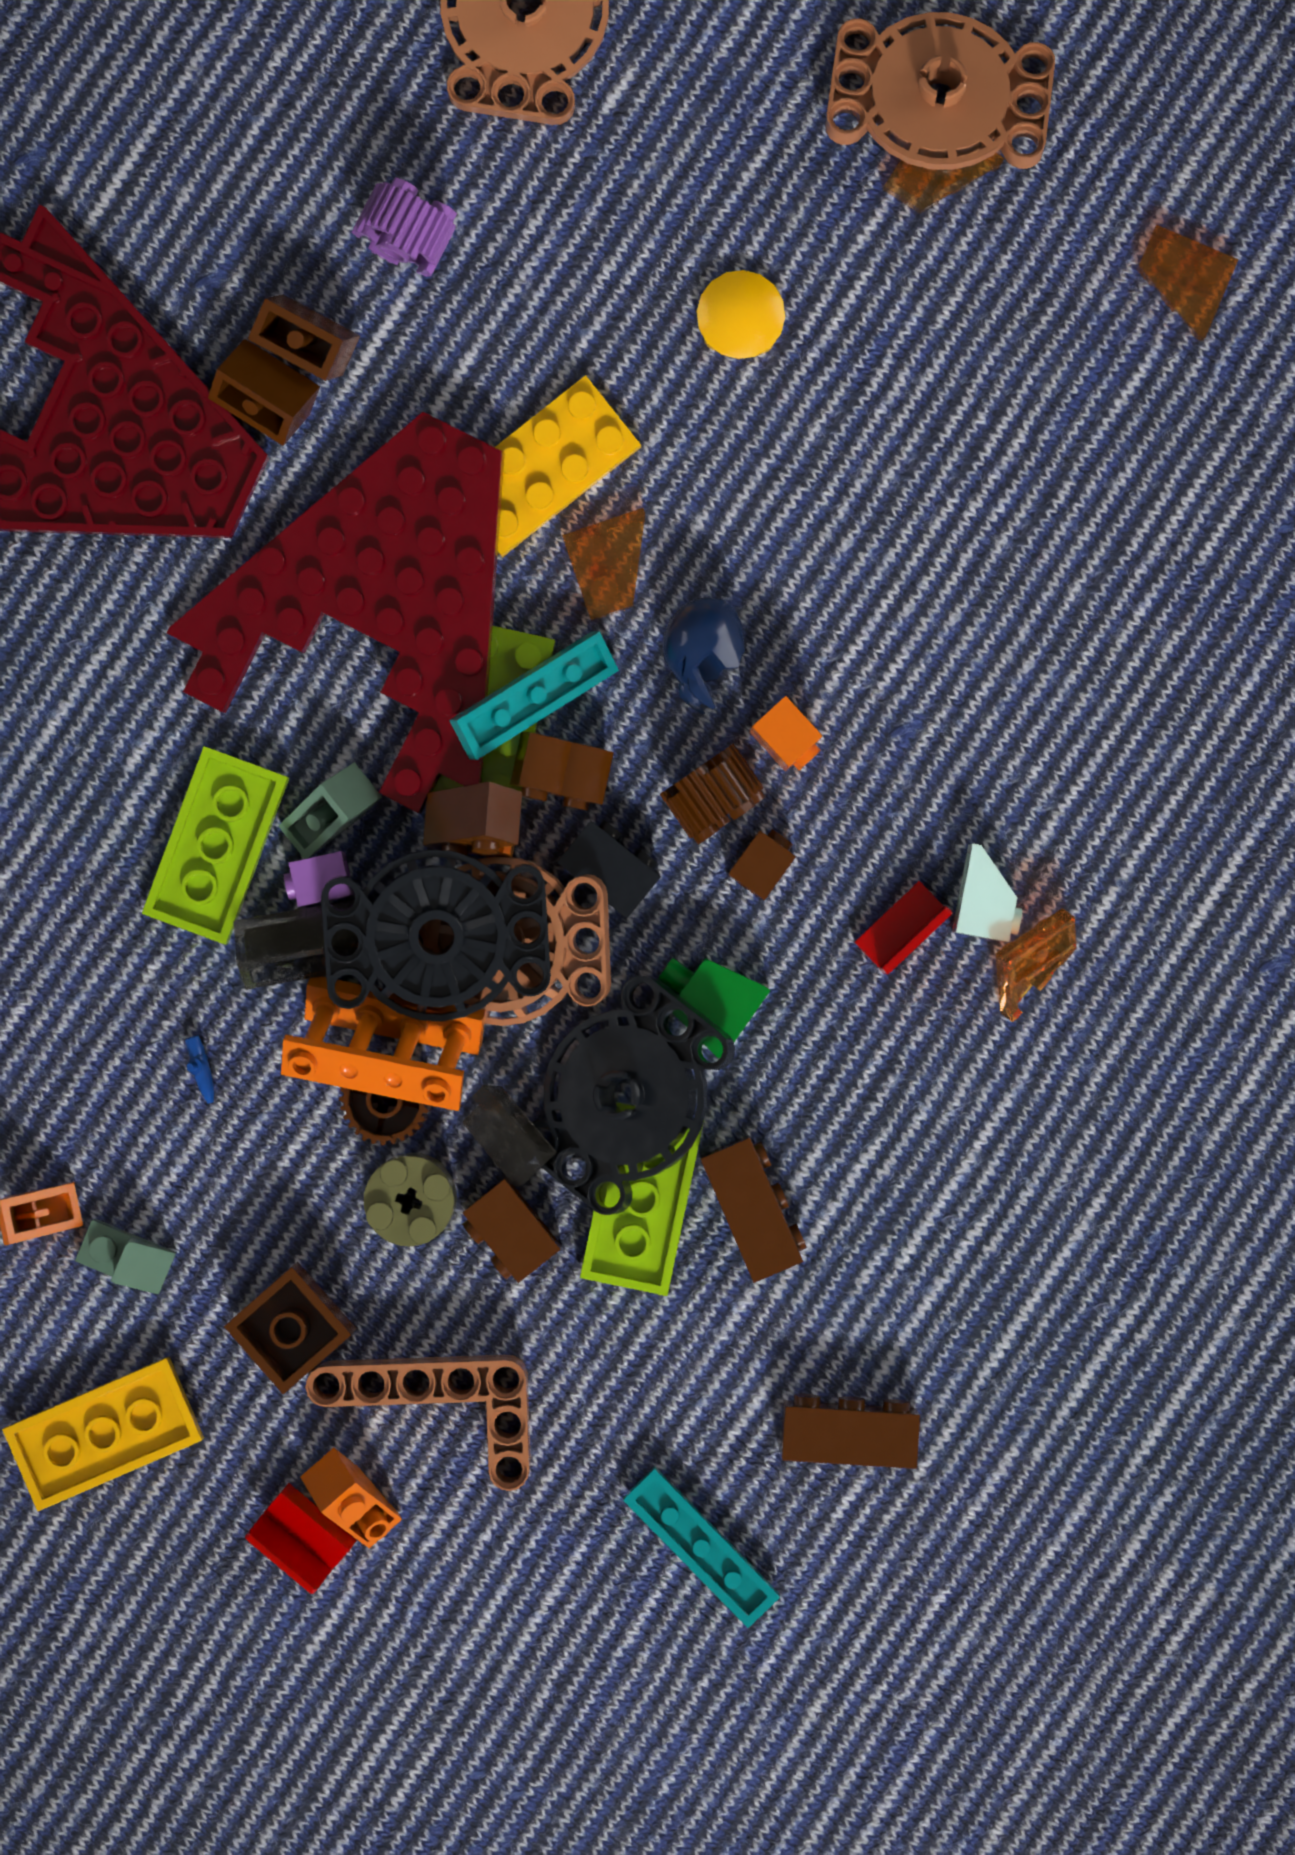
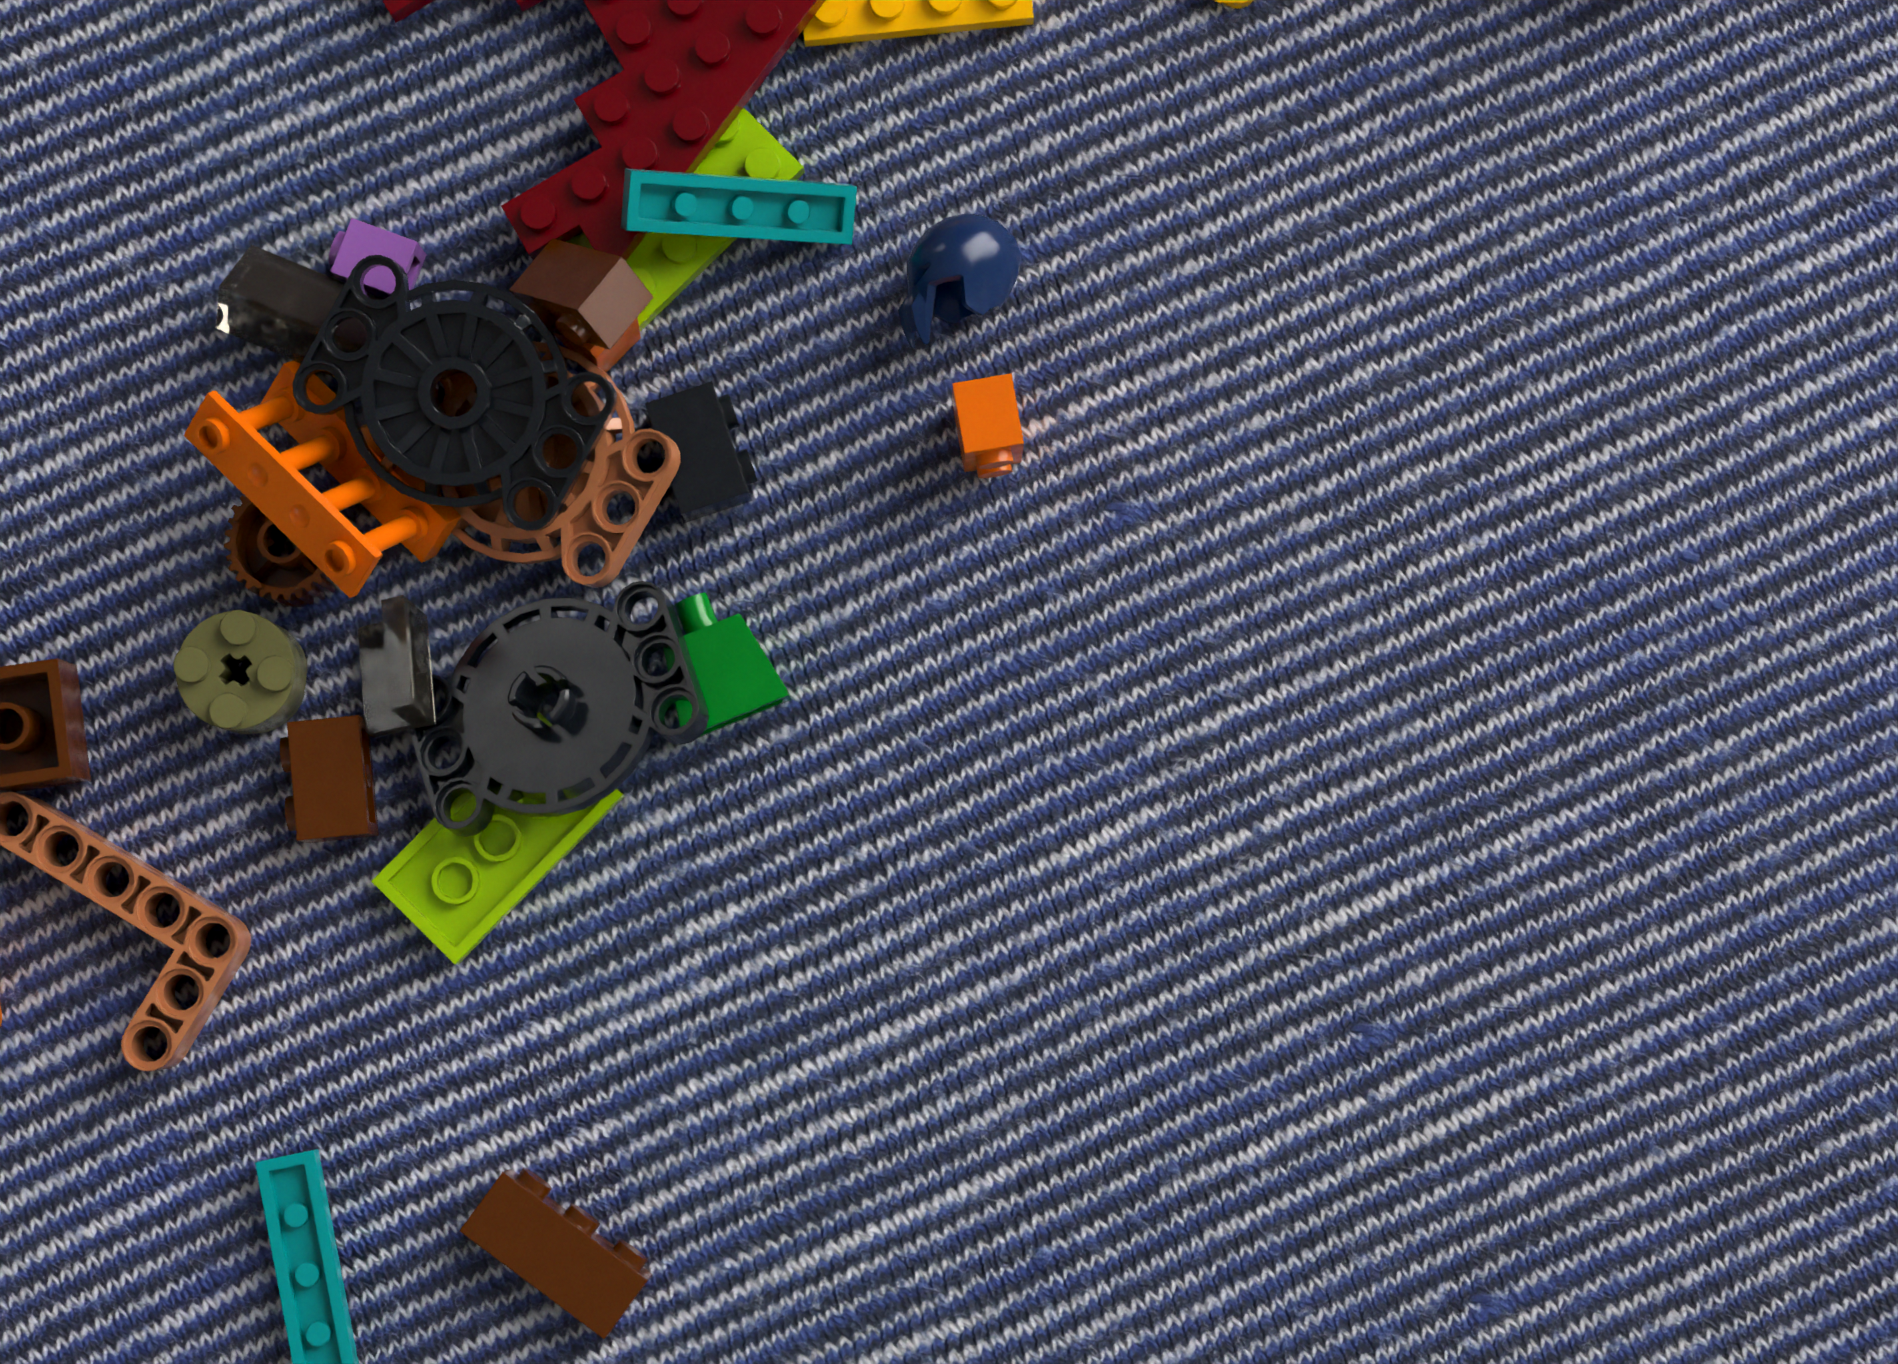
camera: 30 degrees right, 5 degrees down
lime plate [142,746,289,945] -> none
blue helmet [185,1035,214,1104] -> none
sand green slope [278,762,382,859] -> none
reddish brown brick [510,732,614,811] -> none
clear orange wing [562,508,645,621] -> none
reddish brown brick [660,743,766,844] -> none
reddish brown brick [700,1135,807,1283] -> none
reddish brown brick [728,829,796,901] -> none
red panel [854,881,953,975] -> none
light aqua slope [952,844,1022,942] -> none
clear orange wing [995,908,1077,1022] -> none
clear orange wing [1136,225,1239,342] -> none

